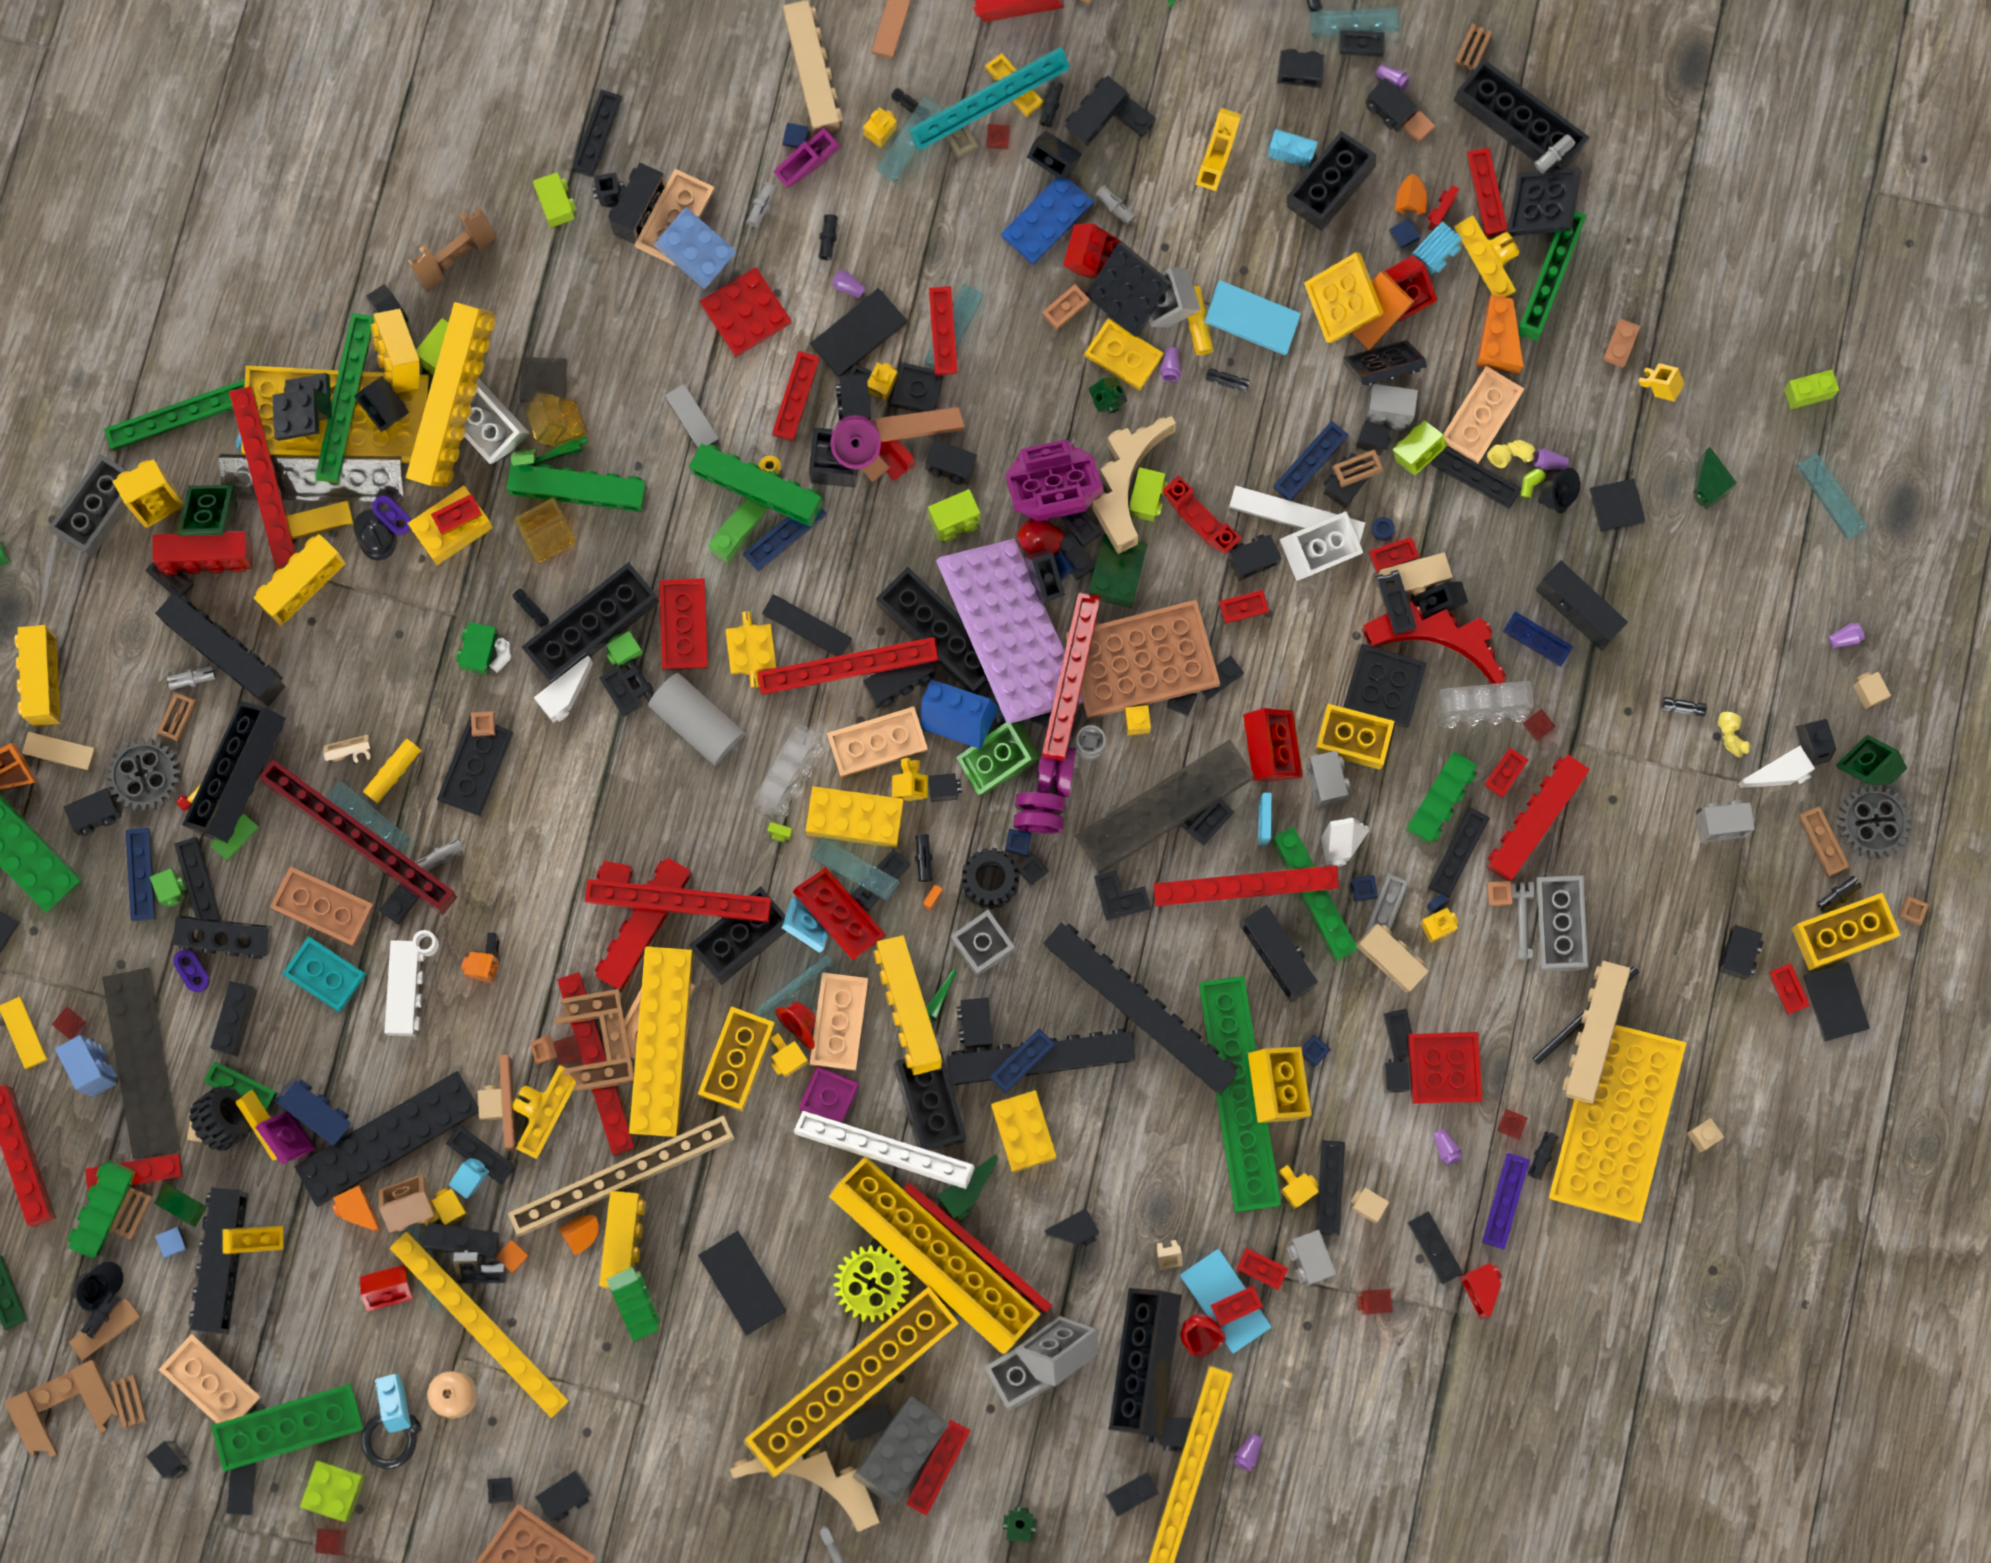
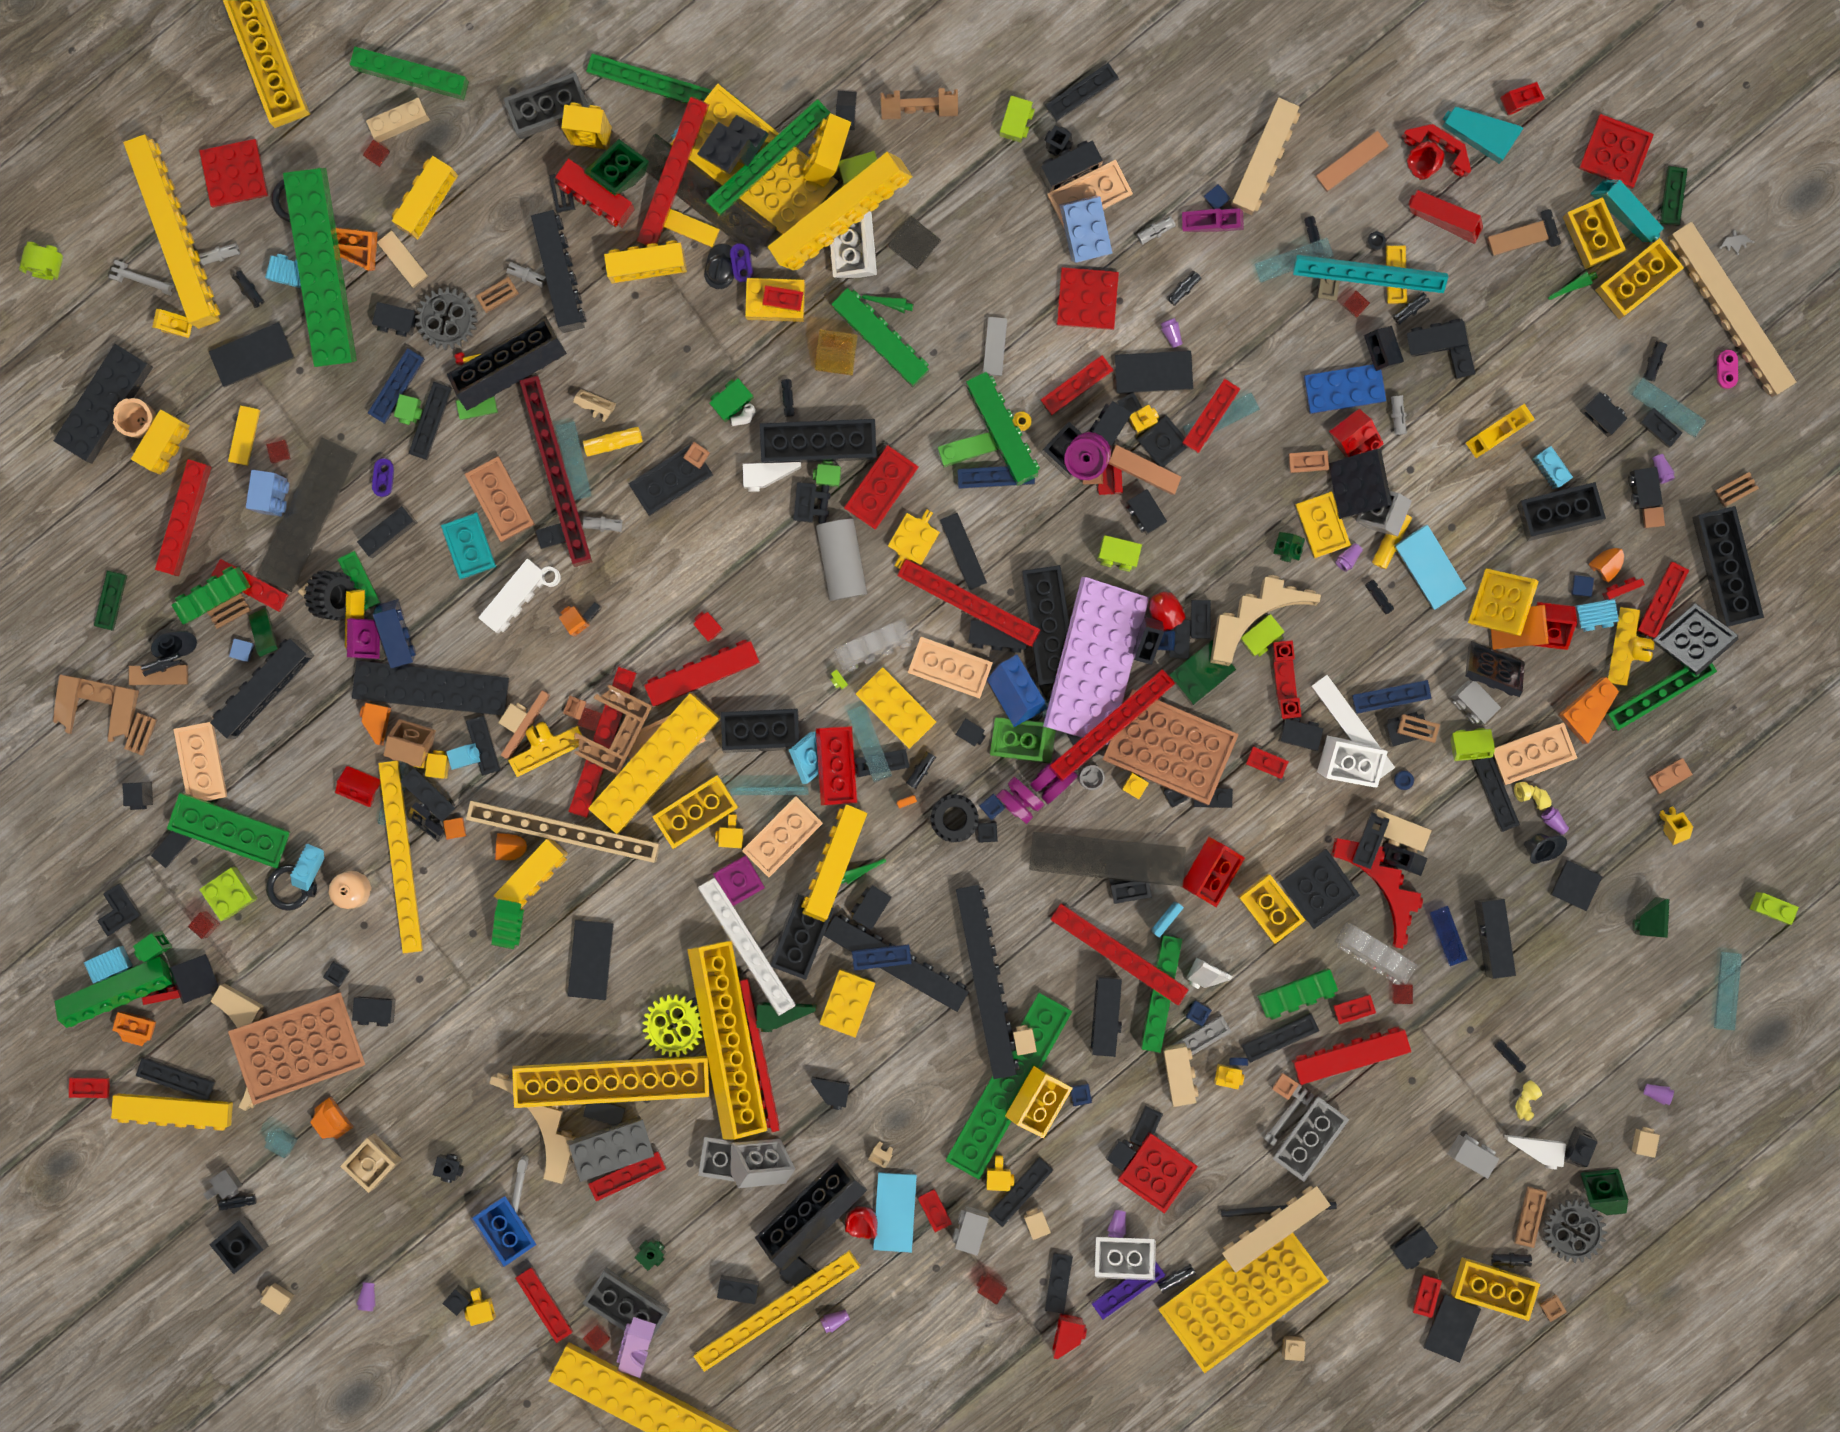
camera: 40 degrees right, 10 degrees up
black brick [173,915,272,959] -> none
yellow tile [223,1226,284,1254] -> none
black brick [354,376,410,433] -> none
bright green tile [511,448,538,465] -> none
clear yellow slope [525,392,588,447] -> none
red plate [584,879,772,922] -> none
red piece [775,1002,816,1049] -> none
yellow brick [863,107,897,148] -> none
yellow brick [892,758,928,801] -> none
light grey brick [950,910,1015,977] -> none
magenta piece [1005,439,1103,522] -> none
black plate [1094,870,1151,921] -> none
red plate [1210,1286,1263,1327] -> none
light grey brick [1306,751,1351,809] -> none
black brick [1356,420,1392,456] -> none
red plate [1368,536,1419,574] -> none
clear red plate [1497,1109,1528,1140] -> none
lime arm [1521,469,1546,498] -> none
light grey axle [1534,135,1575,174] -> none
none -> tan brick [1013,1025,1037,1055]
none -> white brick [1095,1237,1156,1280]
none -> black tile [1366,231,1386,251]

